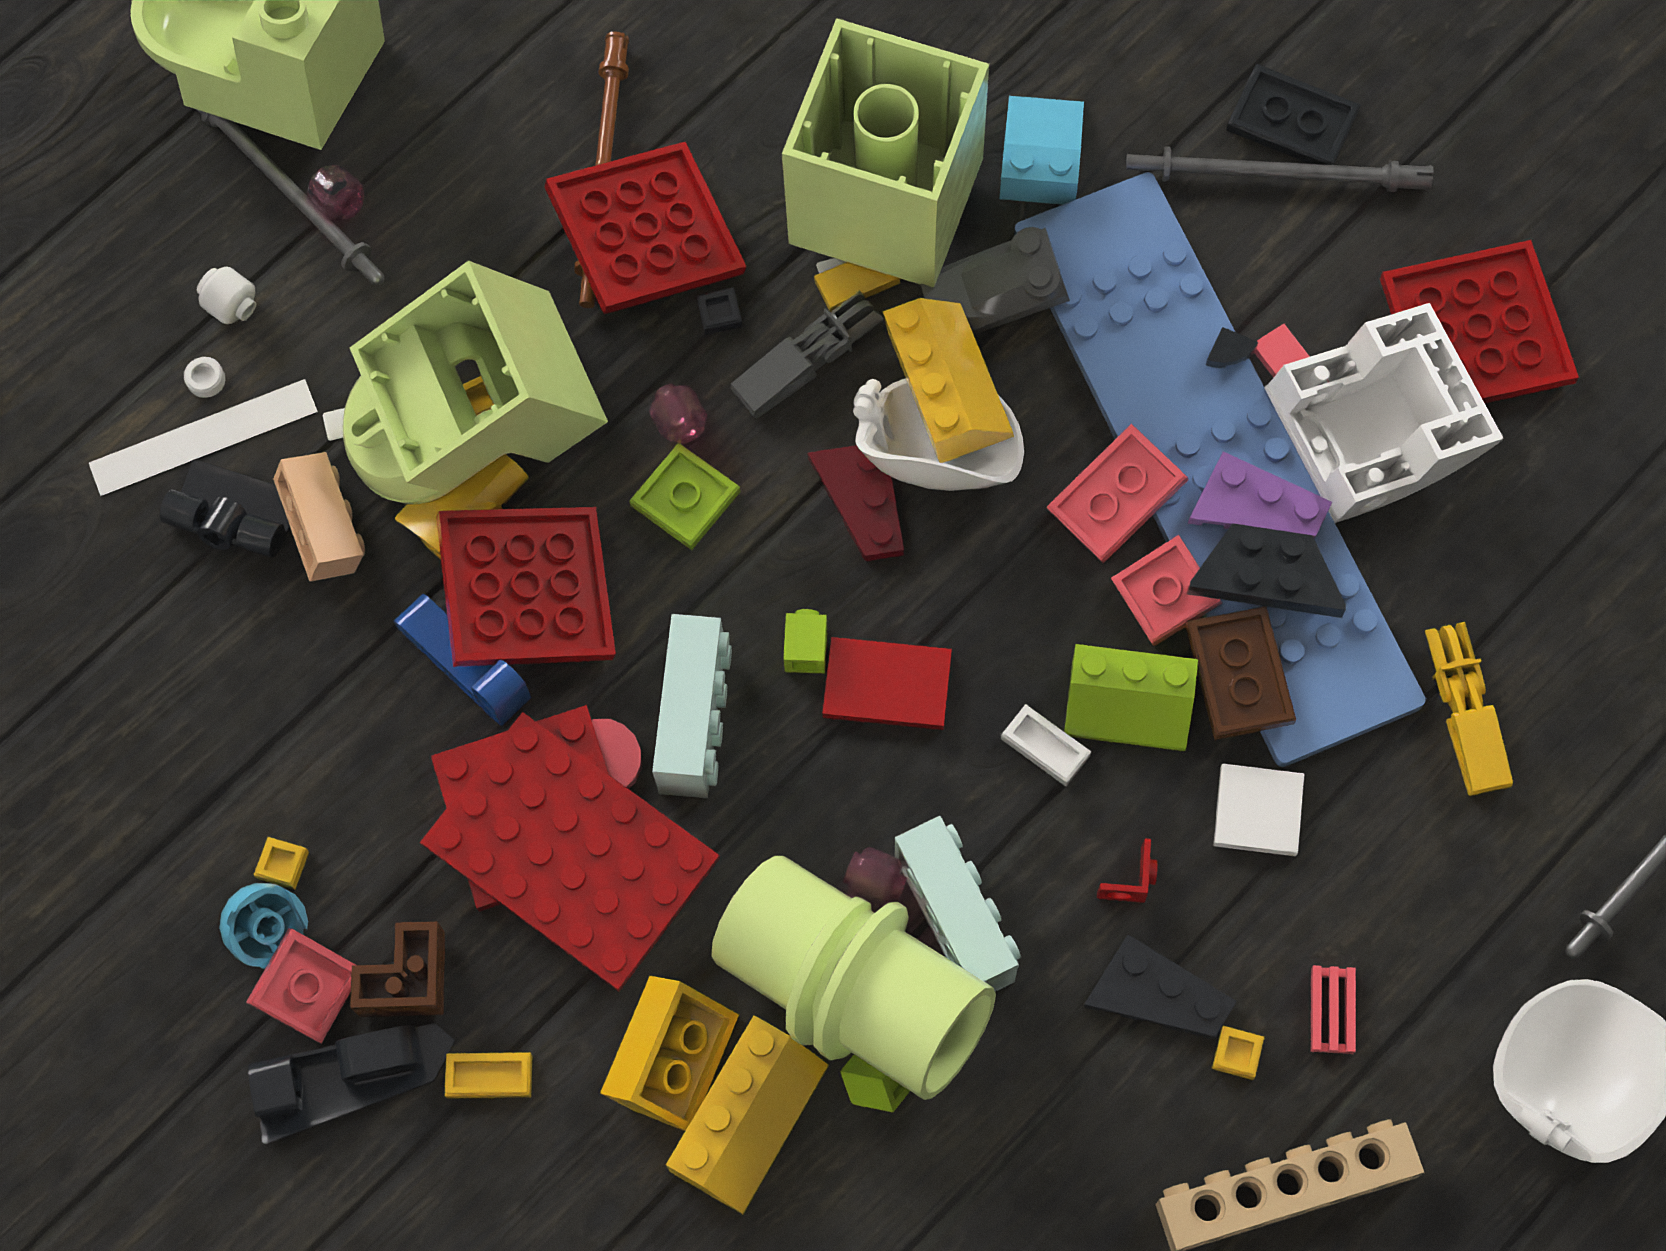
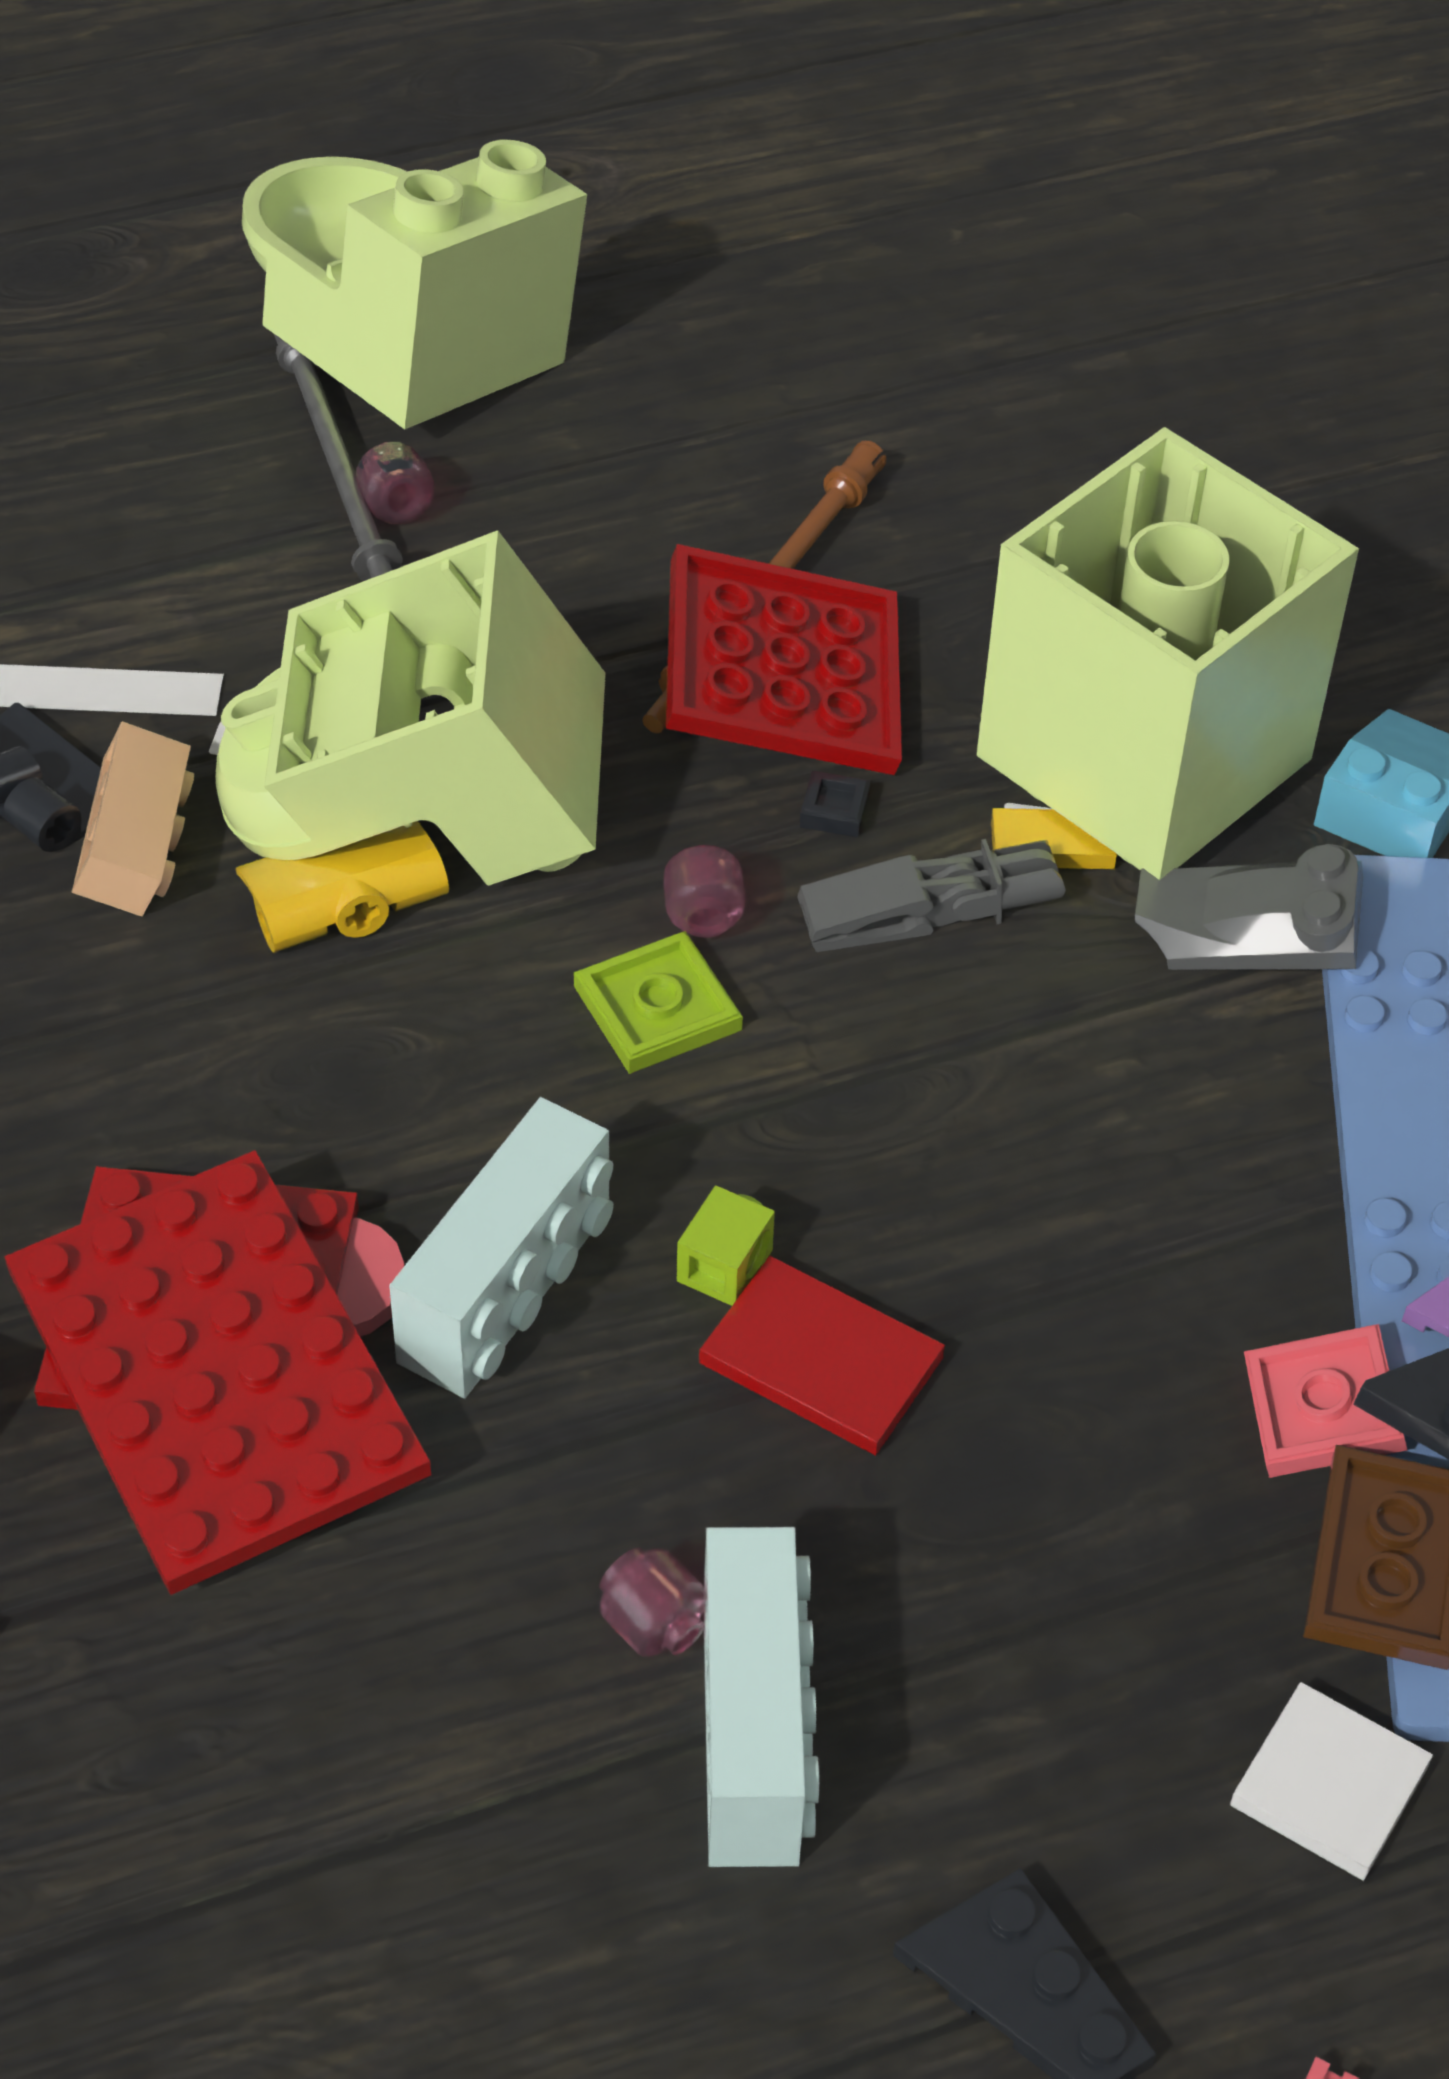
camera: 20 degrees right, 20 degrees down
white tile [184,357,225,398] -> none
white head [197,267,257,324] -> none
blue beam [394,594,531,726] -> none
red plate [436,507,616,667] -> none
yellow slope [600,976,739,1131] -> none
yellow slope [666,1015,829,1215] -> none
yellowish green piece [712,856,996,1100] -> none
dark red wing [807,445,904,561] -> none
lime panel [840,1054,910,1112] -> none
white piece [853,378,1024,491] -> none
yellow slope [883,298,1014,463] -> none
white tile [1001,704,1091,786] -> none
coral tile [1047,424,1188,563] -> none
lime slope [1064,644,1198,751] -> none
red bracket [1097,839,1157,903] -> none

